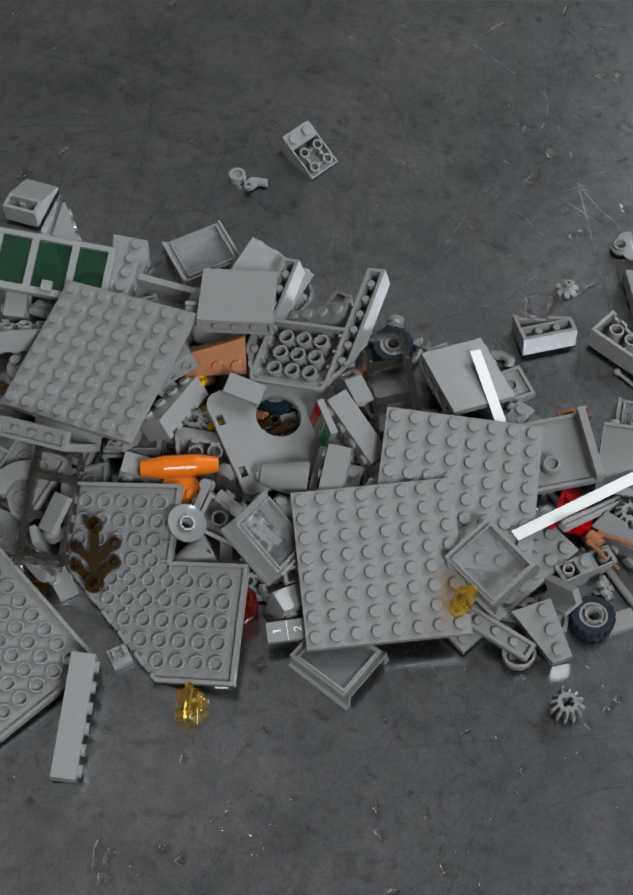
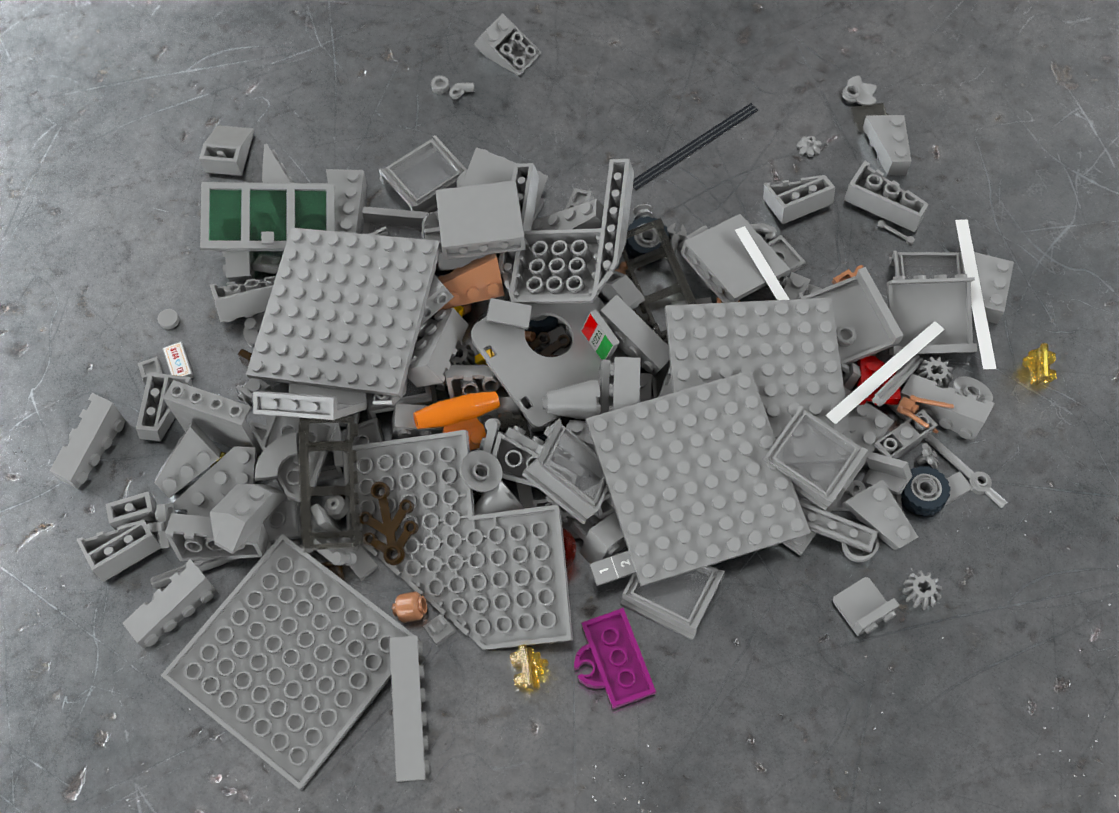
camera: 10 degrees left, 5 degrees up
light grey tile [38,492,73,536] -> none
clear yellow hips [448,582,479,617] -> none
none -> nougat head [392,592,427,623]
none -> magenta plate [574,608,656,709]
none -> black sticker [633,103,758,190]
none -> light grey bracket [833,577,900,636]
none -> light grey tile [841,363,861,391]

